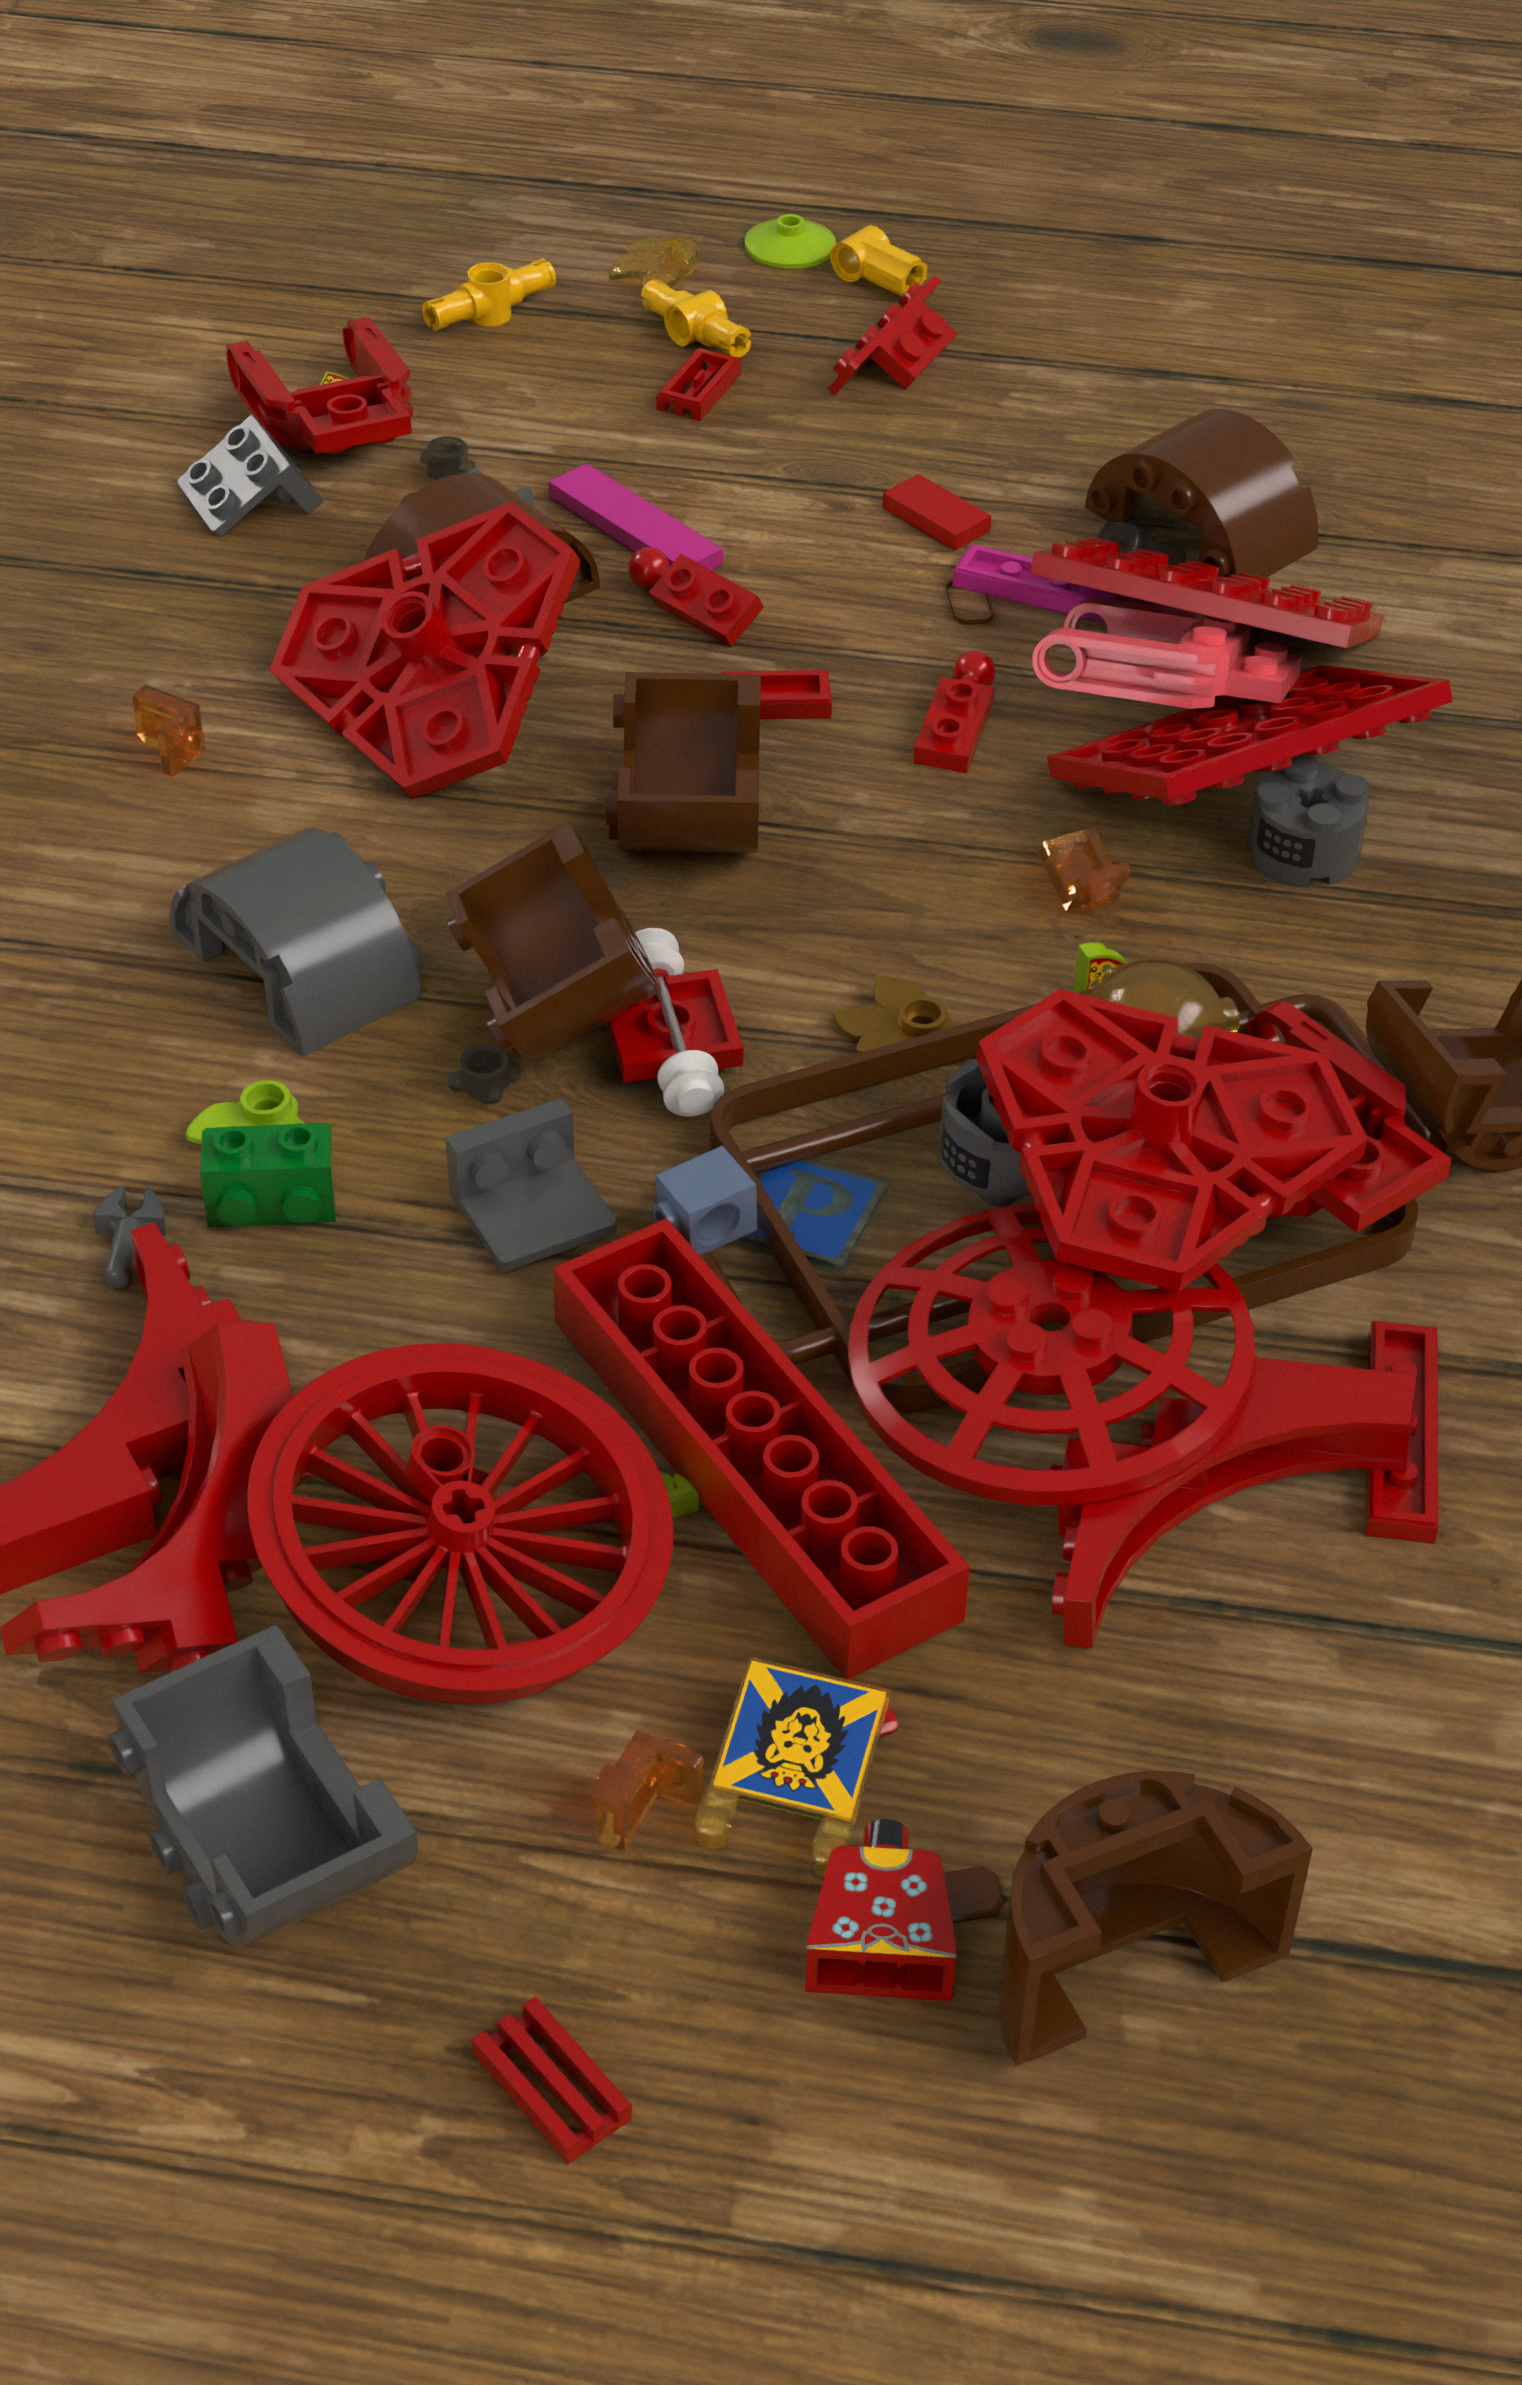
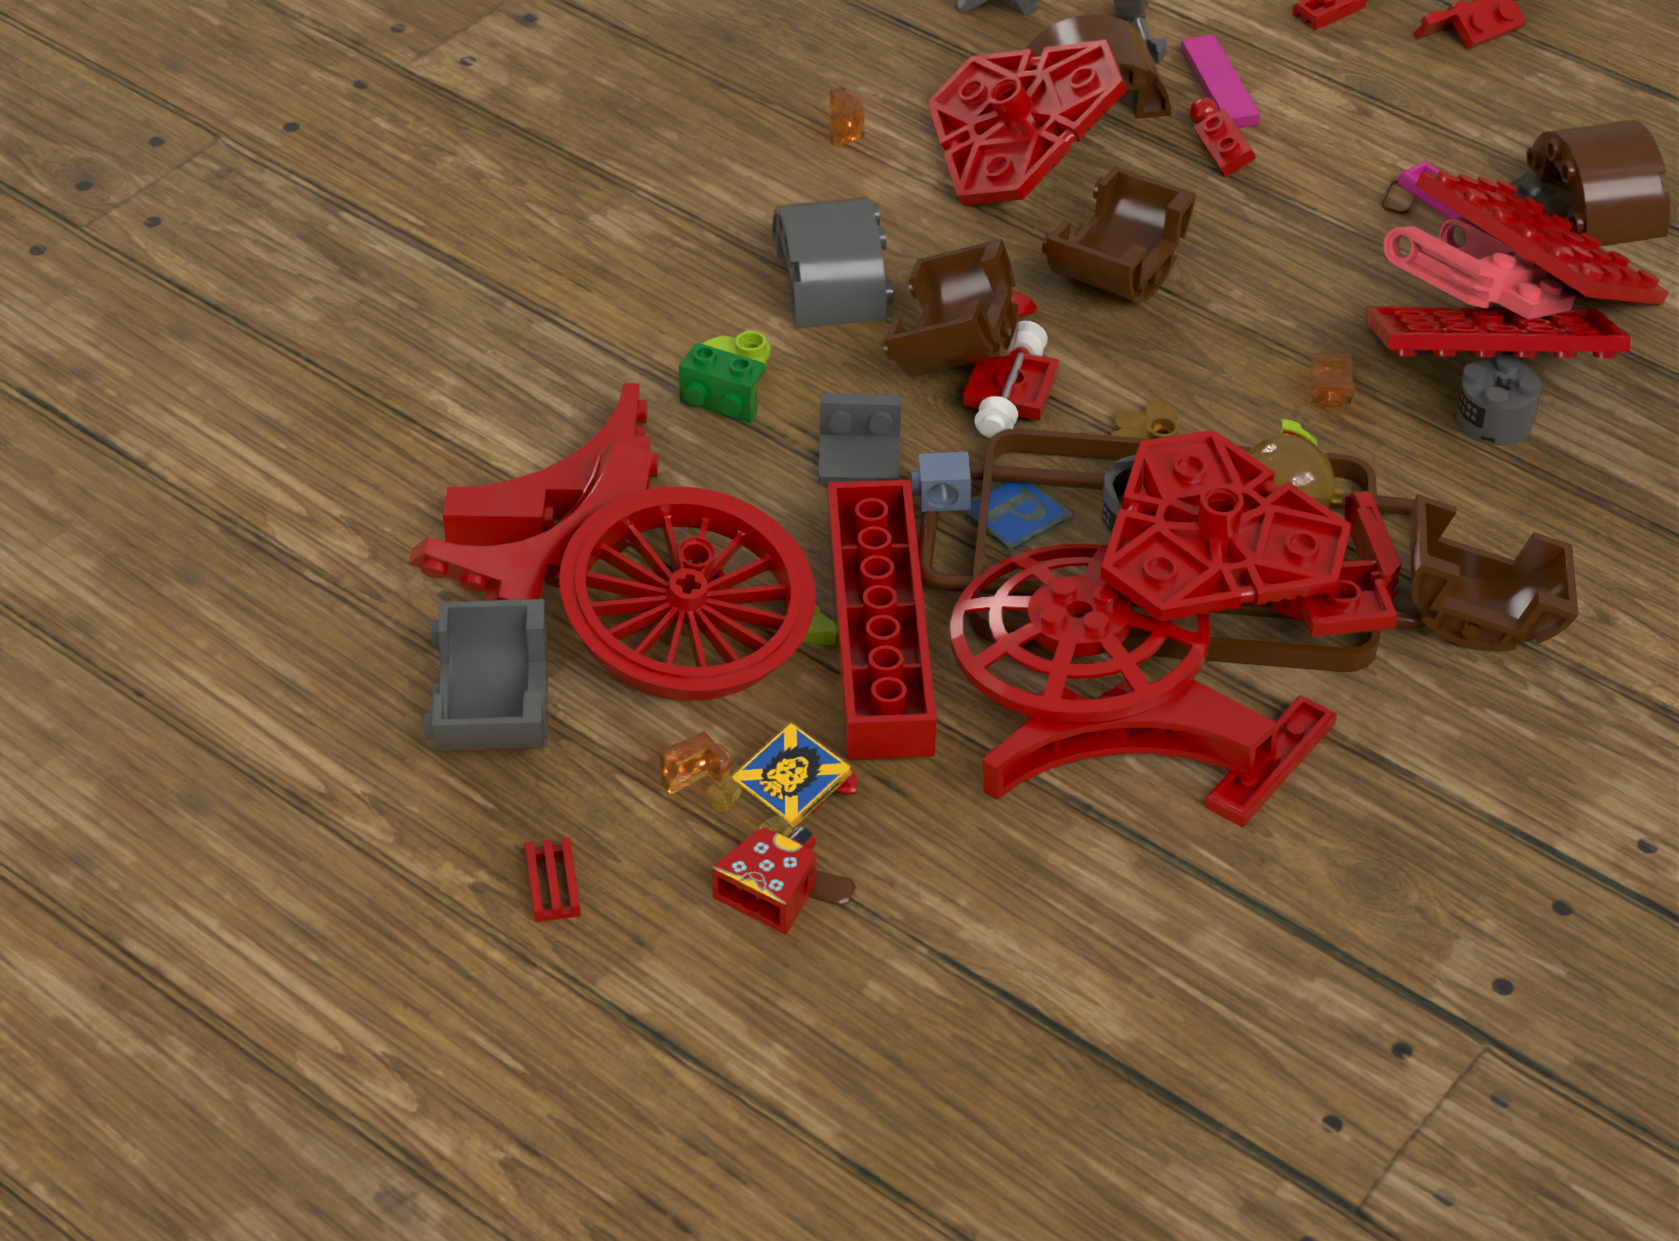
camera: 30 degrees right, 0 degrees up
dark grey bar [93,1185,166,1288] -> none
clear smoke plate [448,1045,521,1104] -> none
red tile [721,670,832,719] -> none
red tile [882,474,991,550] -> none
red plate [914,651,996,773] -> none
reddish brown cylinder [998,1771,1313,2066] -> none

